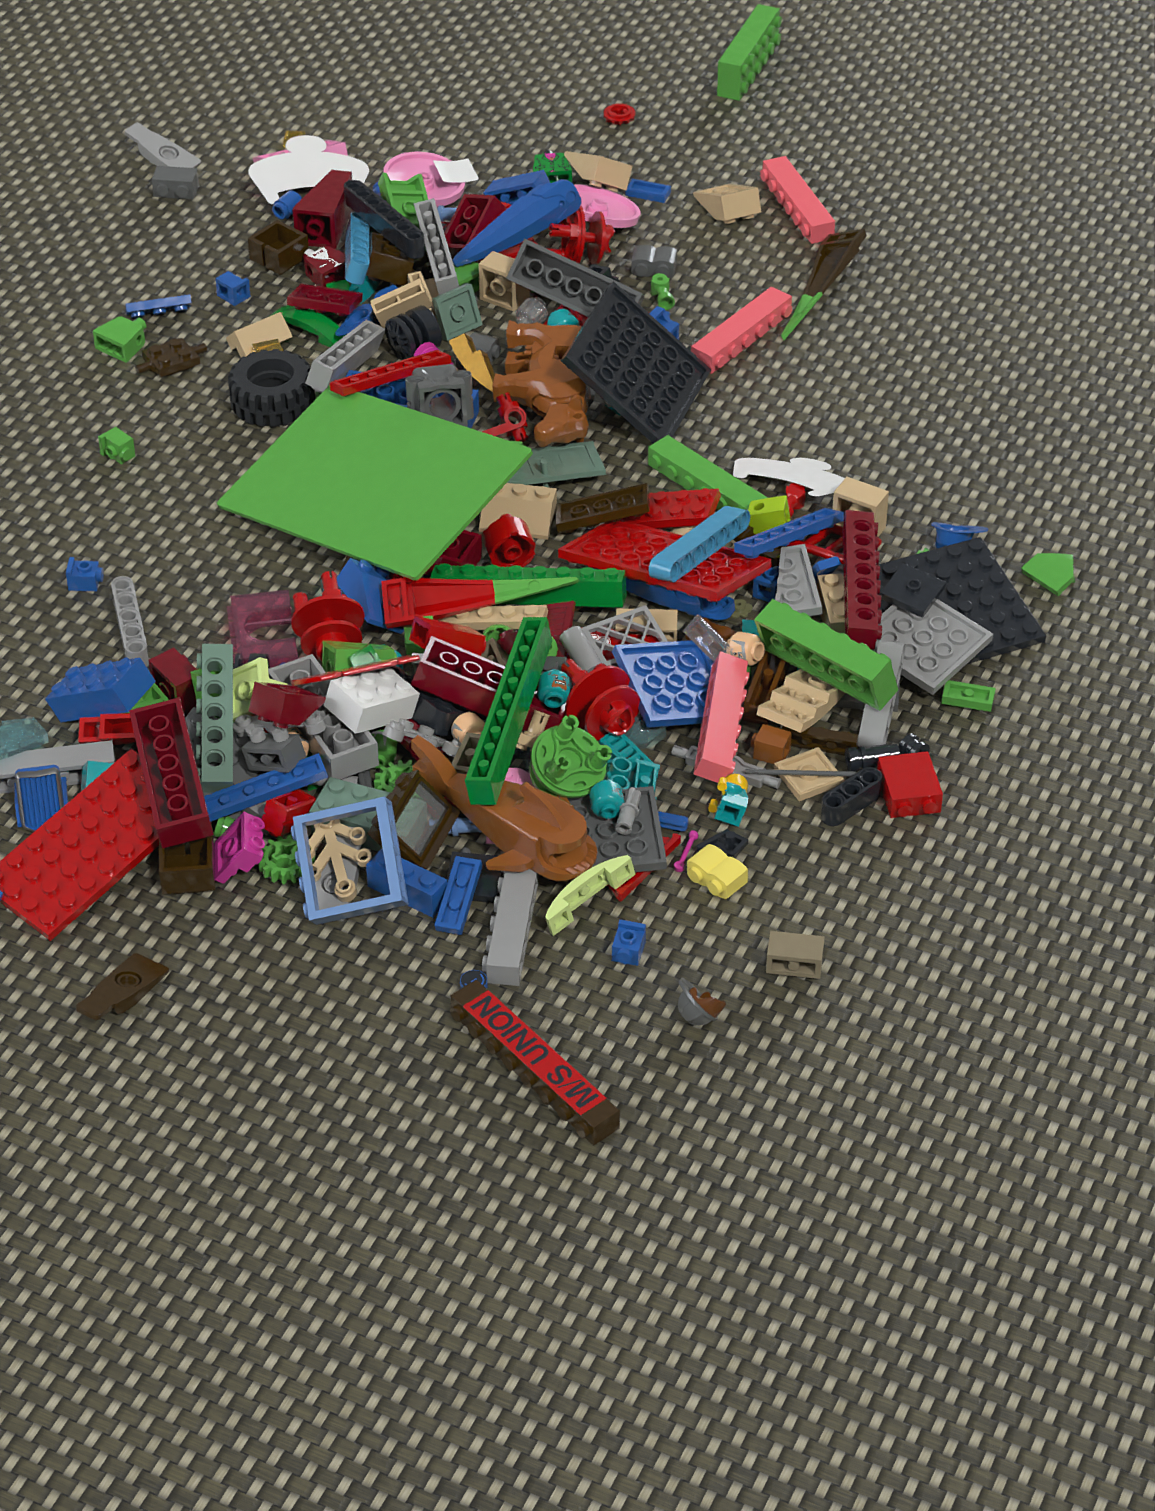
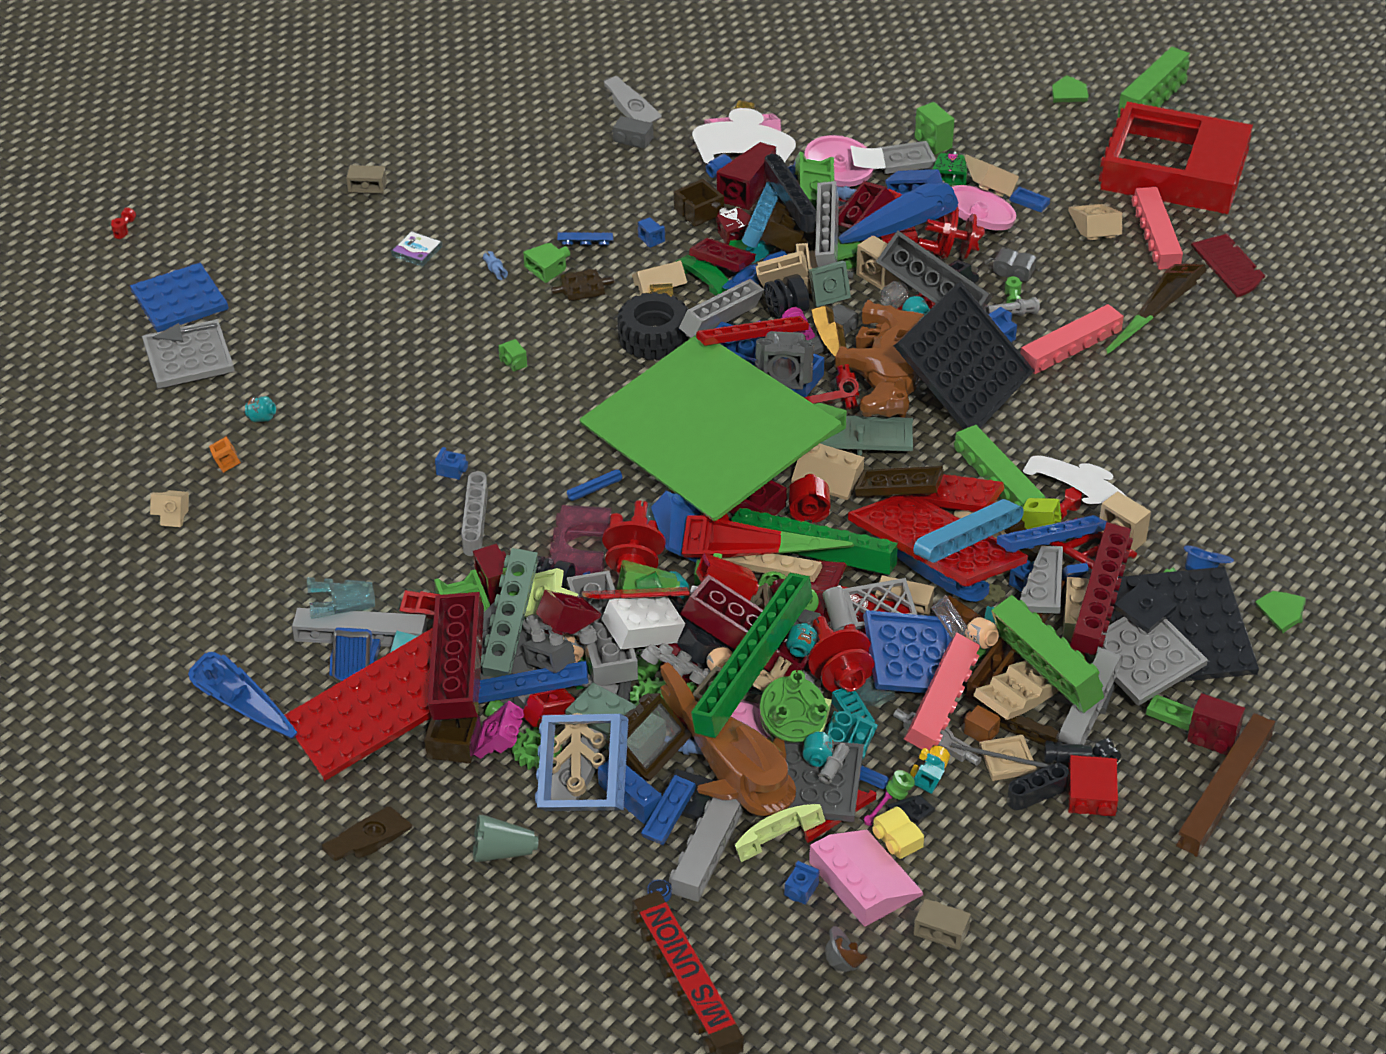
camera: 15 degrees right, 0 degrees up
blue brick [45,657,156,722] -> none
red gear [604,103,636,125] -> none
none -> sand green cone [473,815,538,862]
none -> medium blue pin [483,251,508,280]
none -> blue axle [566,470,623,501]
none -> bright pink slope [809,830,923,927]
none -> light grey plate [879,141,936,174]
none -> bright green wheel [886,770,915,800]
none -> bright green brick [914,102,955,154]
none -> light grey pin [984,297,1040,316]
none -> bright green slope [1052,75,1088,102]
none -> red panel [1099,102,1253,214]
none -> reddish brown tile [1176,713,1276,857]
none -> dark red brick [1187,693,1245,755]
none -> dark red piece [1191,234,1266,297]

